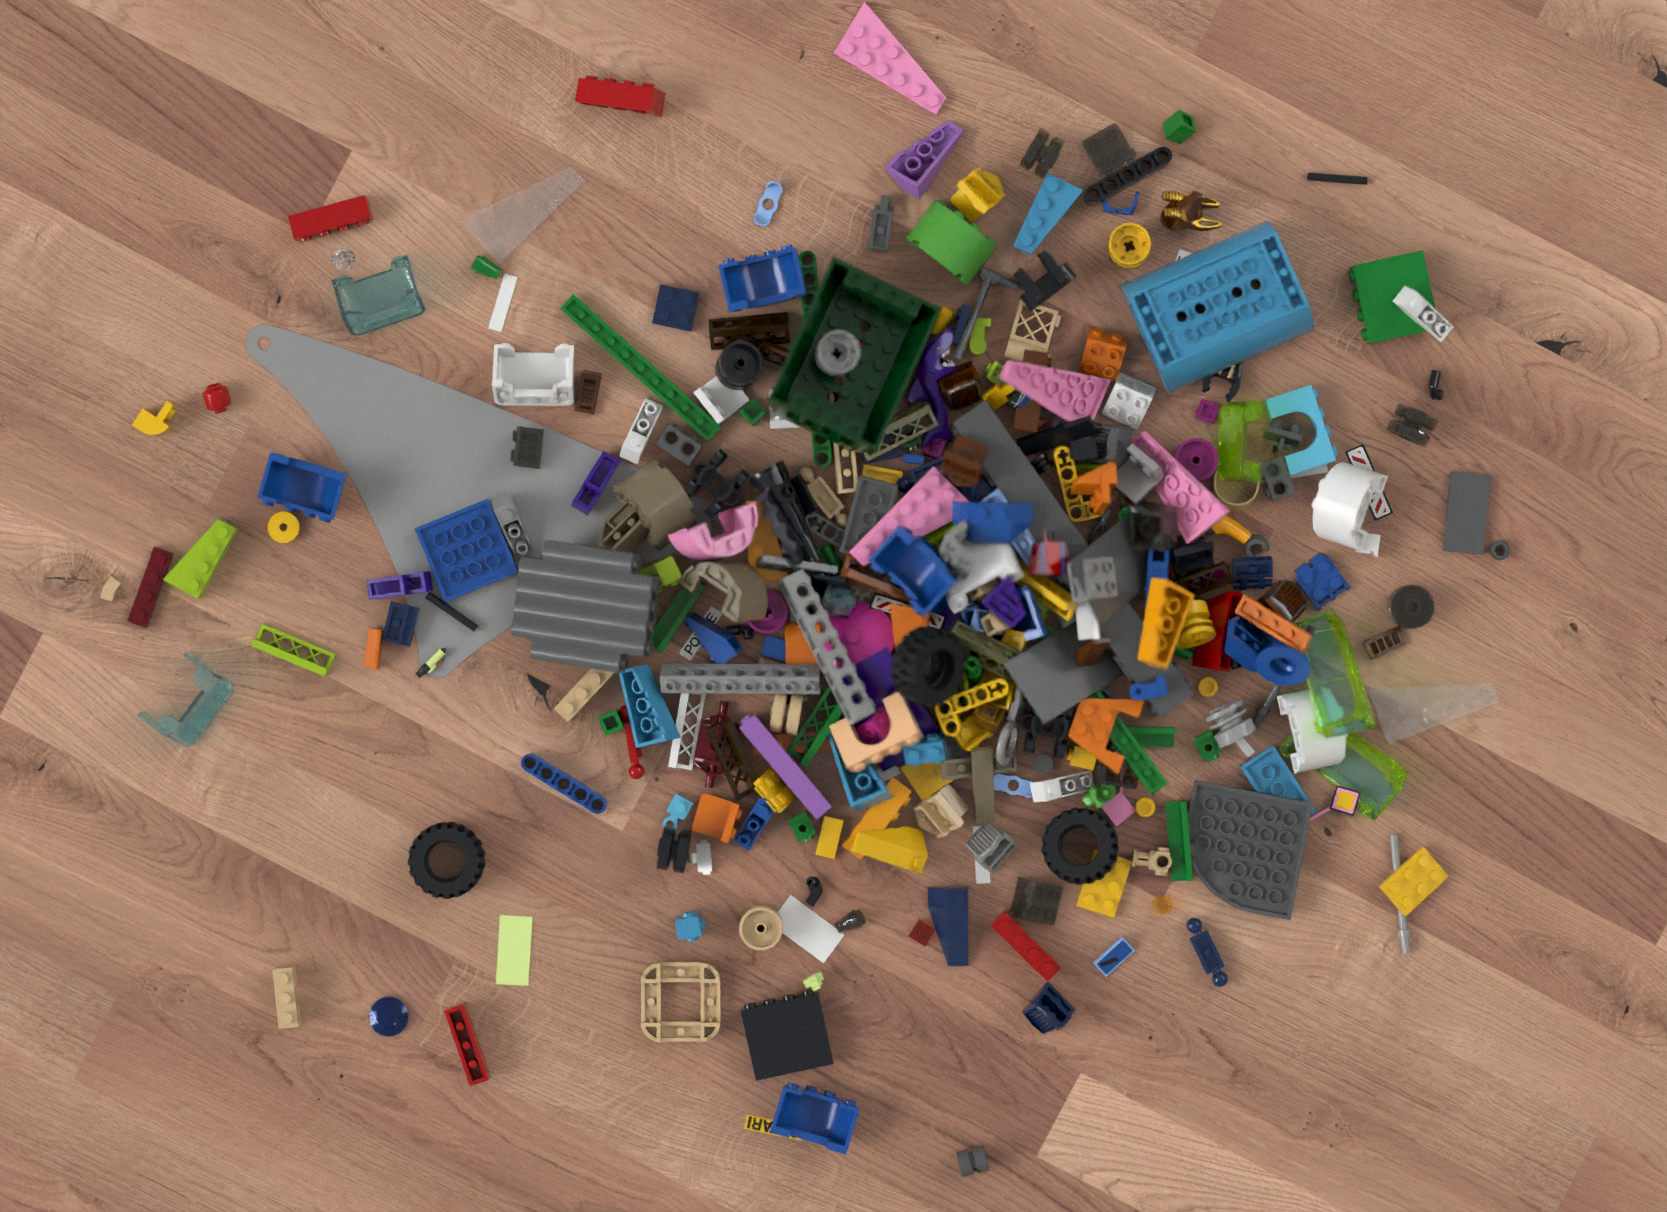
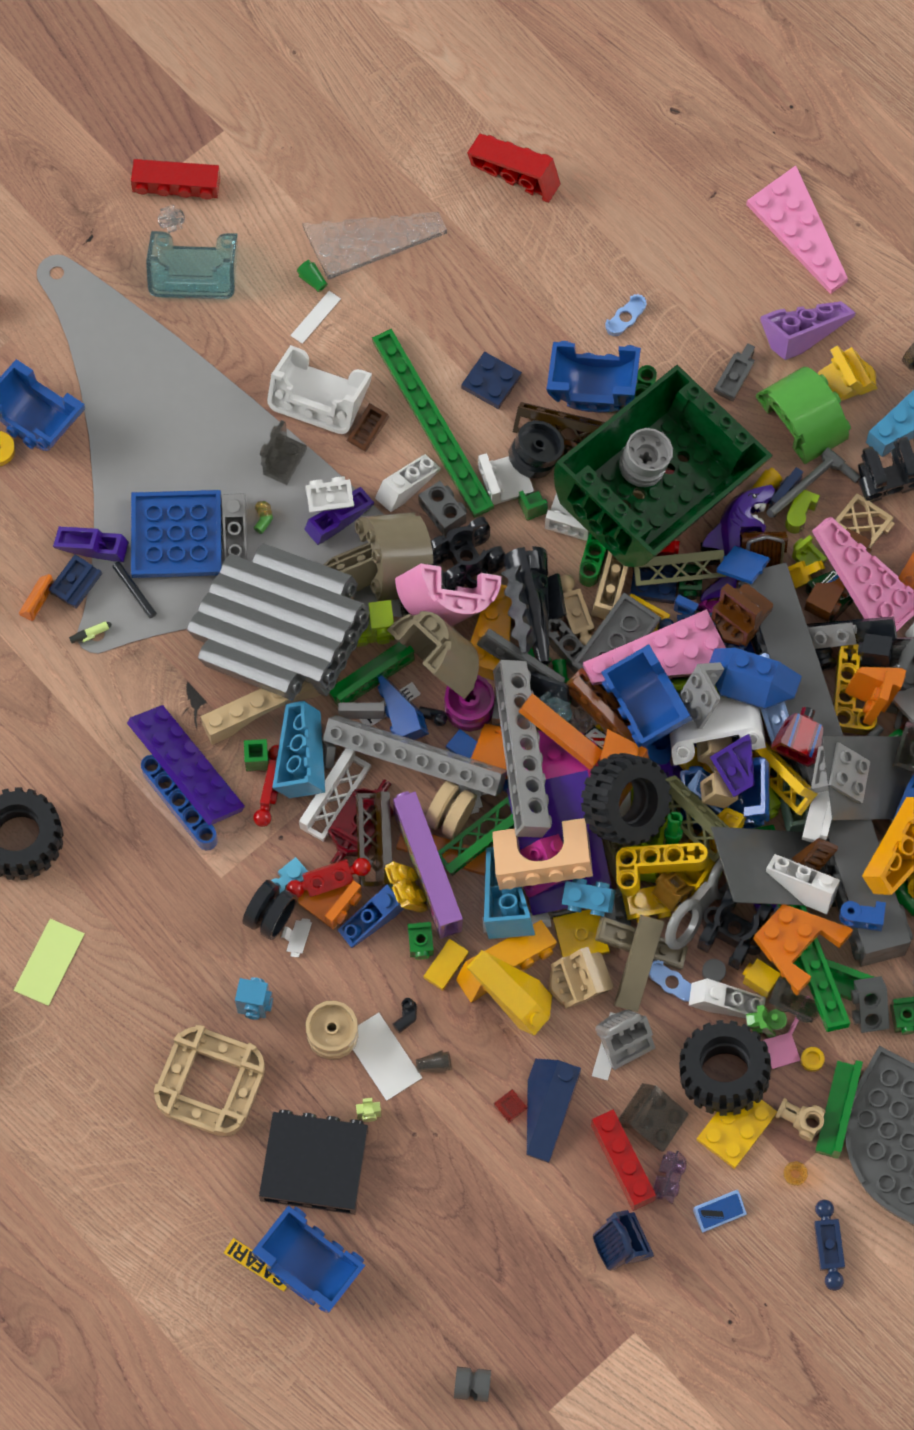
camera: 20 degrees right, 20 degrees down
none -> dark purple plate [127,705,245,826]
none -> arm [253,501,273,534]
none -> red plate [286,858,371,898]
none -> white bracket [305,476,354,513]
none -> light grey tile [322,738,336,768]
none -> light grey tile [338,703,385,719]
none -> orange tile [518,693,602,770]
none -> hinge [653,1151,687,1204]
none -> blue piece [716,546,770,584]
none -> white slope [766,854,840,914]
none -> light grey hinge [808,623,857,649]
none -> dark grey brick [851,976,890,1033]

